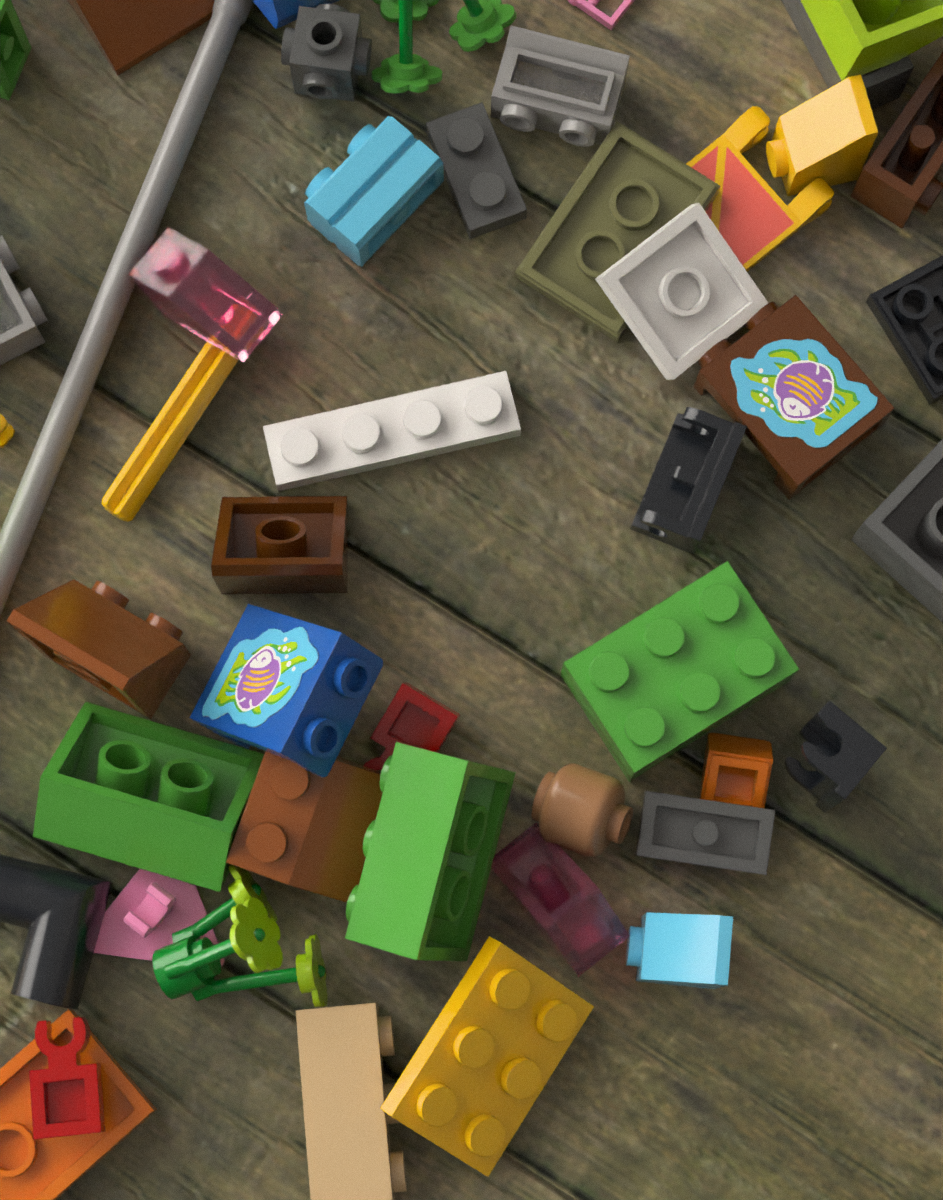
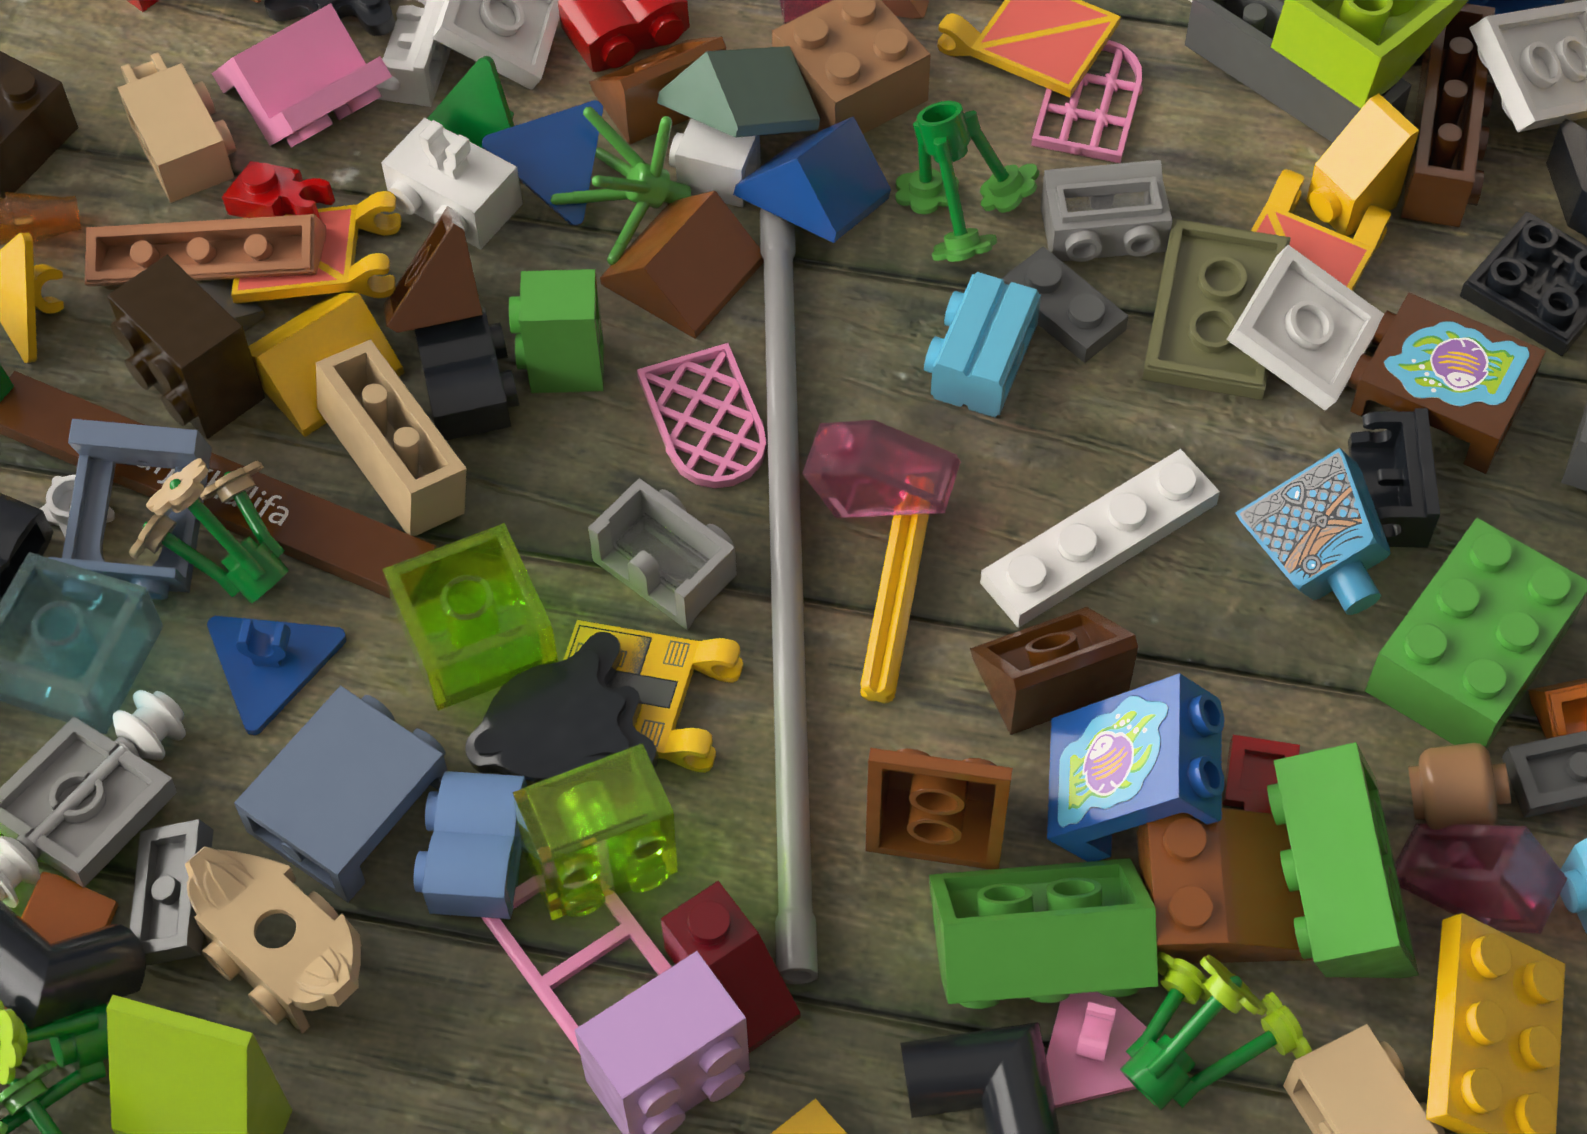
camera: 20 degrees left, 20 degrees down
dark grey brick [281,4,372,102] -> none
none -> bright pink window [637,343,767,488]
none -> torso [1235,448,1391,615]

